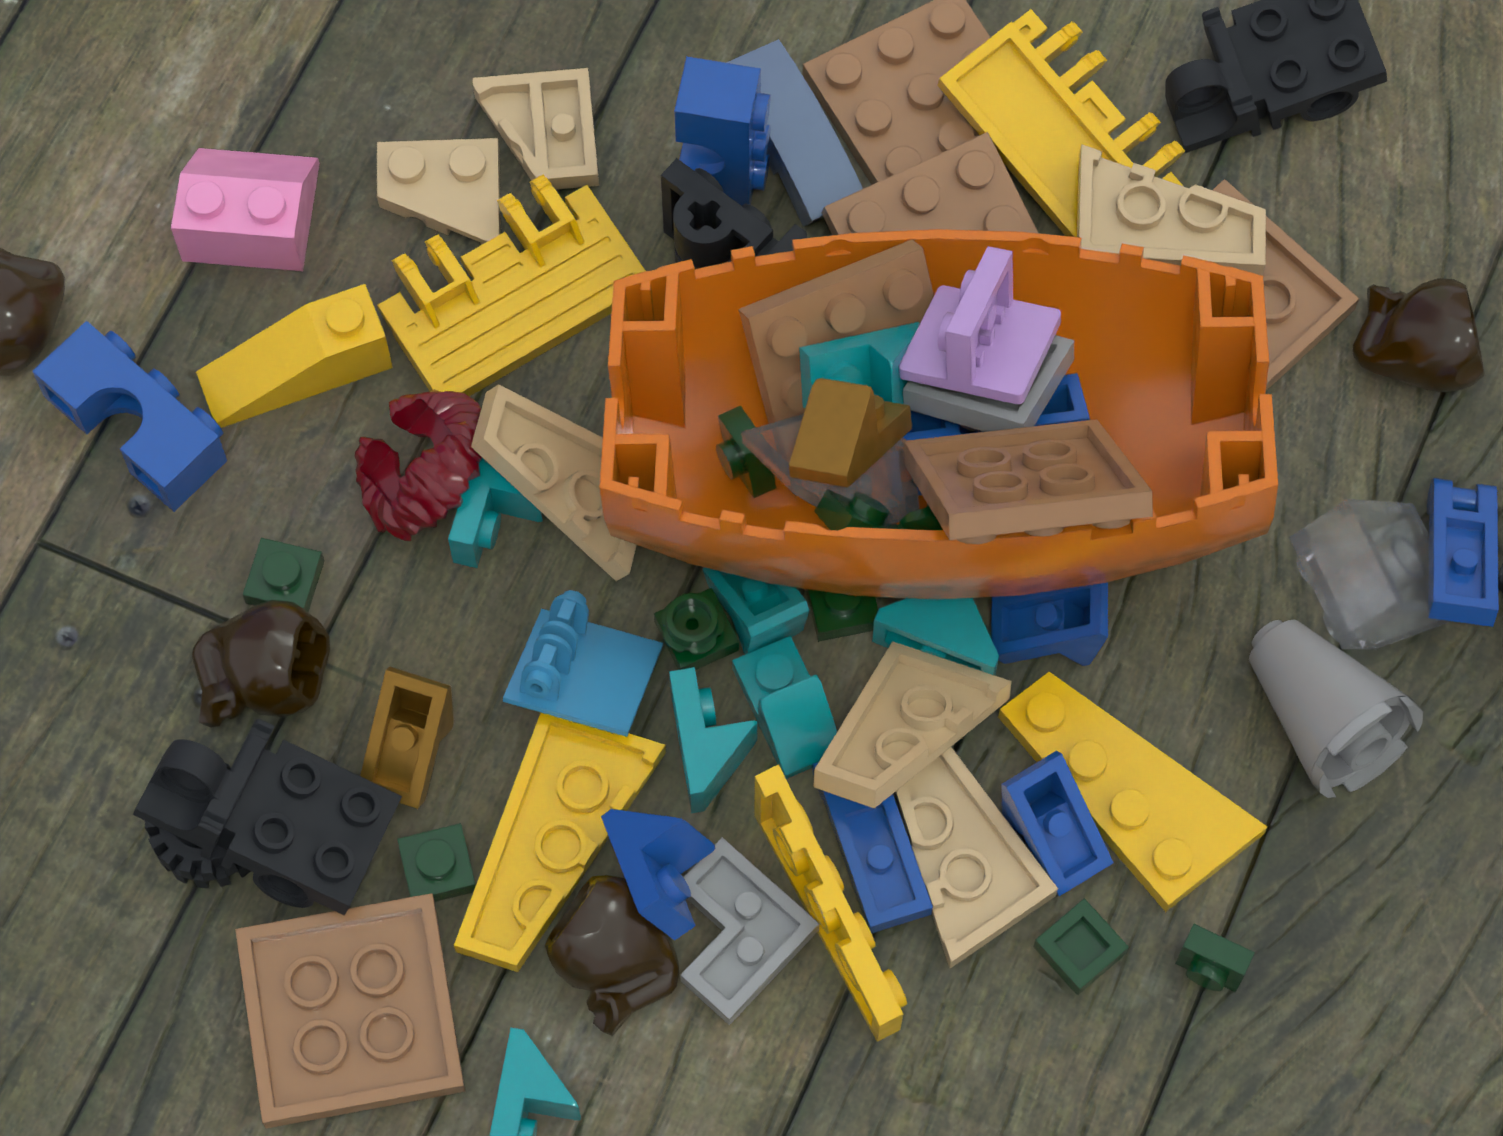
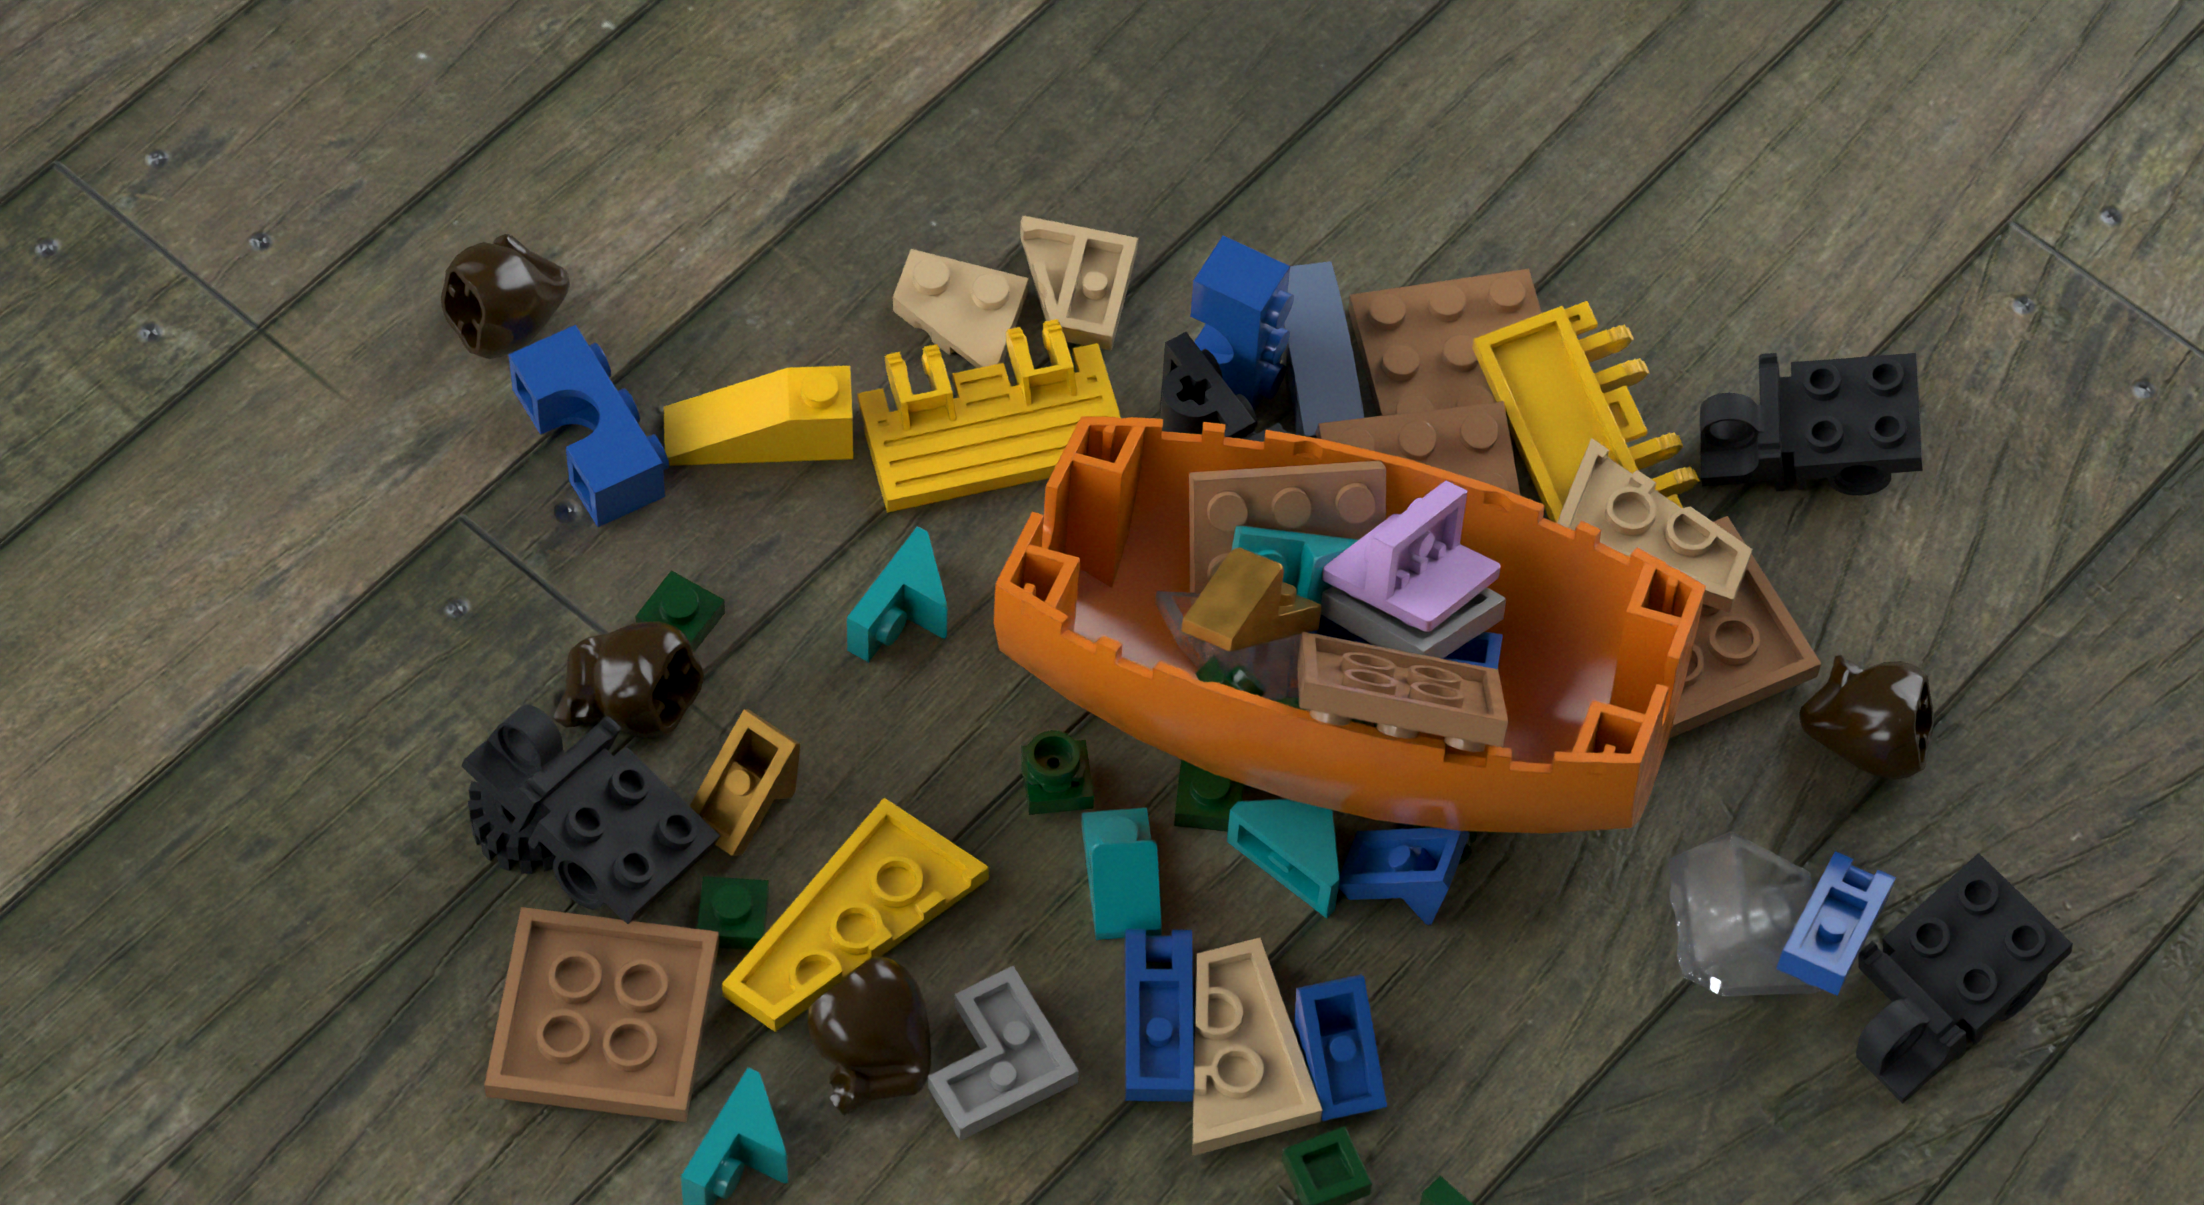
camera: 15 degrees right, 10 degrees down
bright pink slope [171,148,320,271] -> none
dark red piece [354,389,482,541] -> none
tan wing [471,384,637,581] -> none
dark azure hinge [503,590,663,737] -> none
blue slope [601,809,716,941] -> none
teal slope [669,667,757,814] -> none
teal slope [703,567,809,654] -> none
dark green plate [716,406,777,498] -> none
yellow wing [754,764,907,1042] -> none
tan wing [814,641,1012,808] -> none
yellow wing [998,672,1267,912] -> none
light grey cone [1249,620,1423,798] -> none

